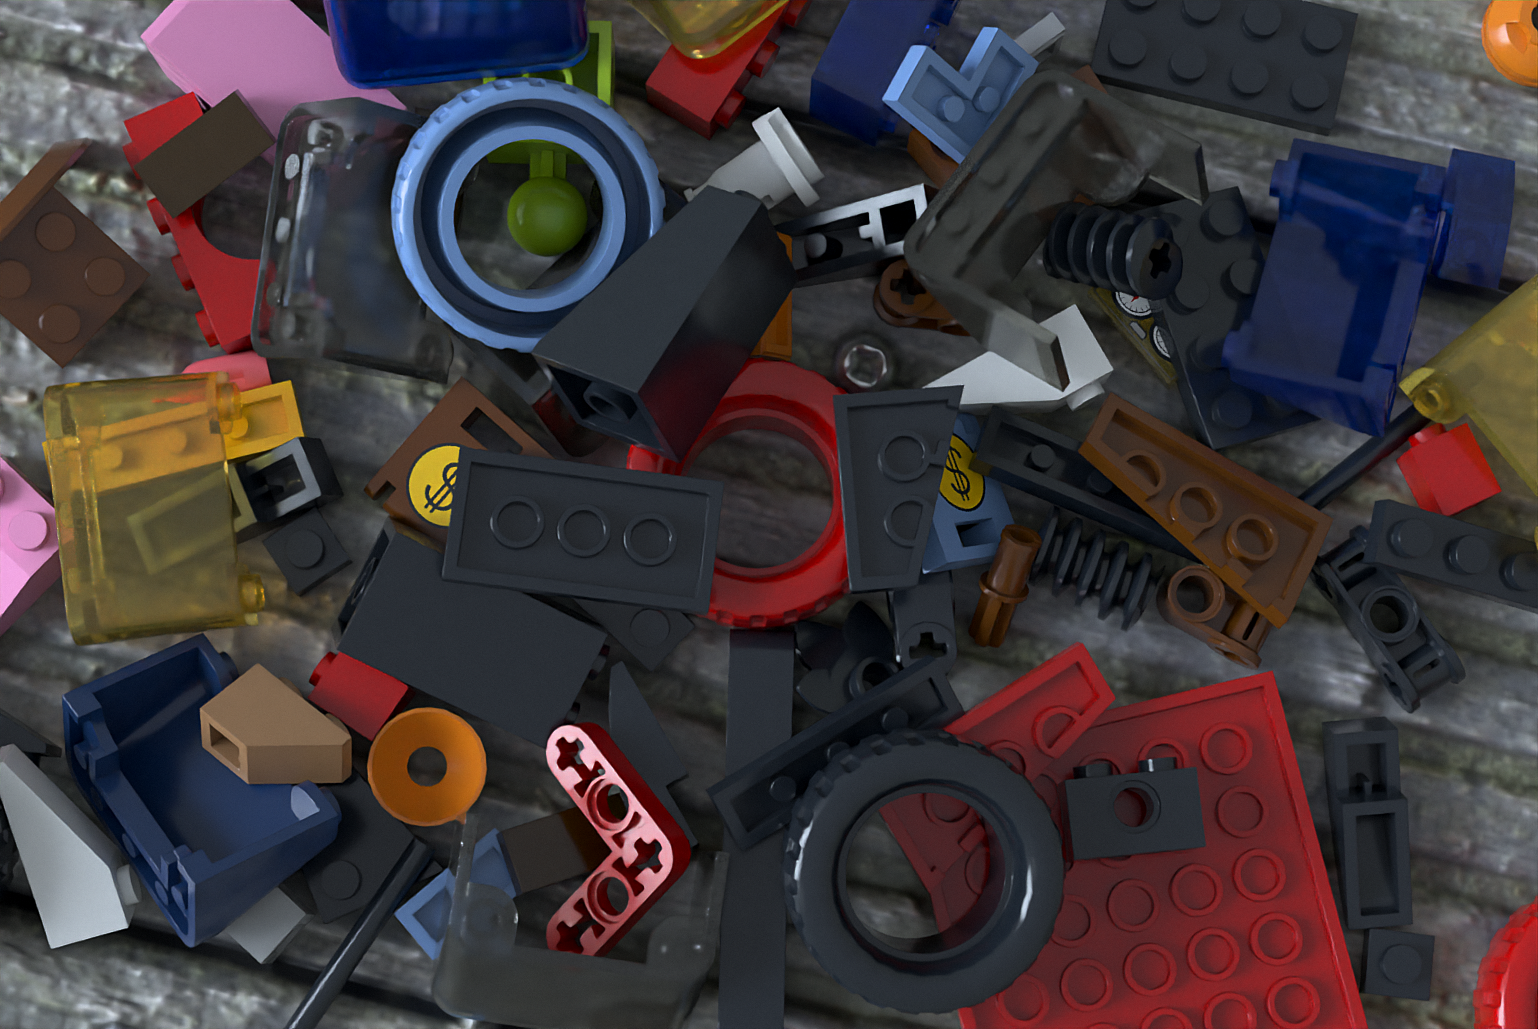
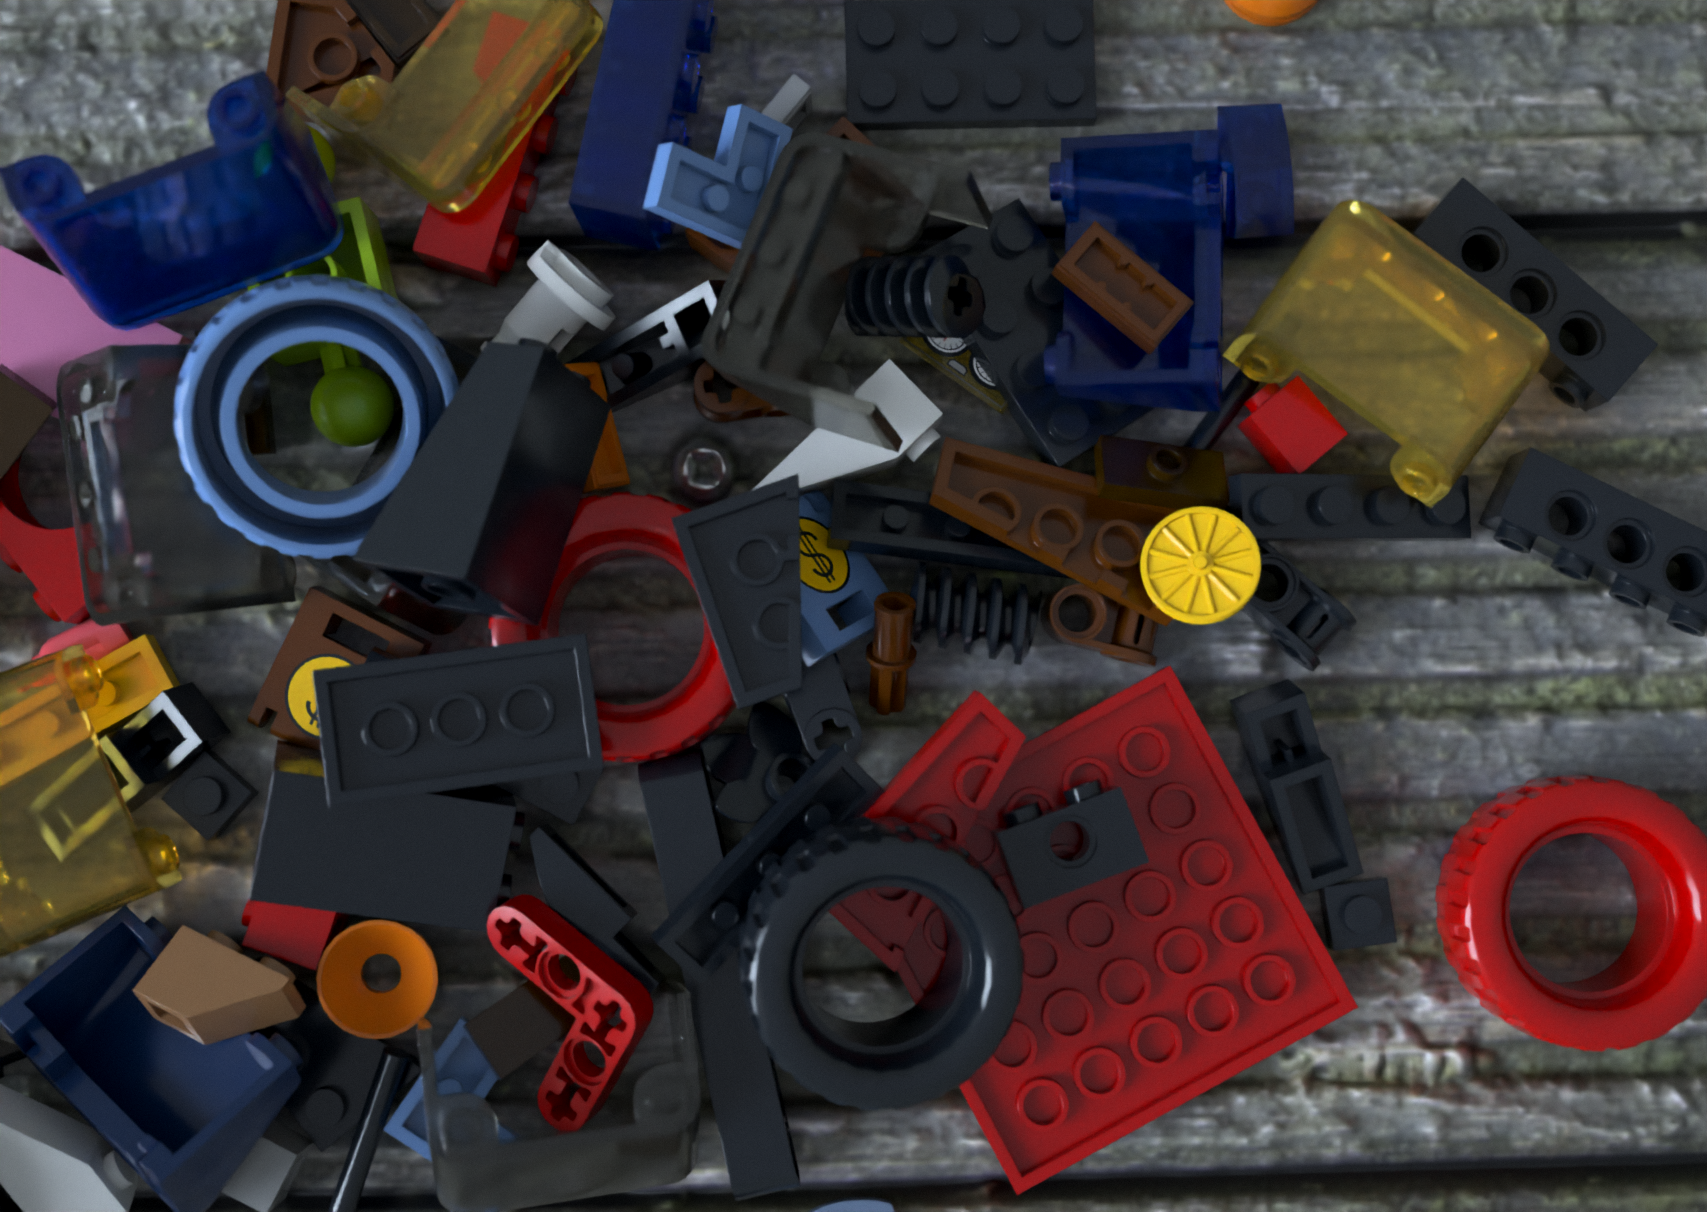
camera: 15 degrees left, 5 degrees up
none -> reddish brown plate [1051,221,1194,355]
none -> dark brown plate [1094,434,1229,510]
none -> yellow wheel [1140,506,1261,625]

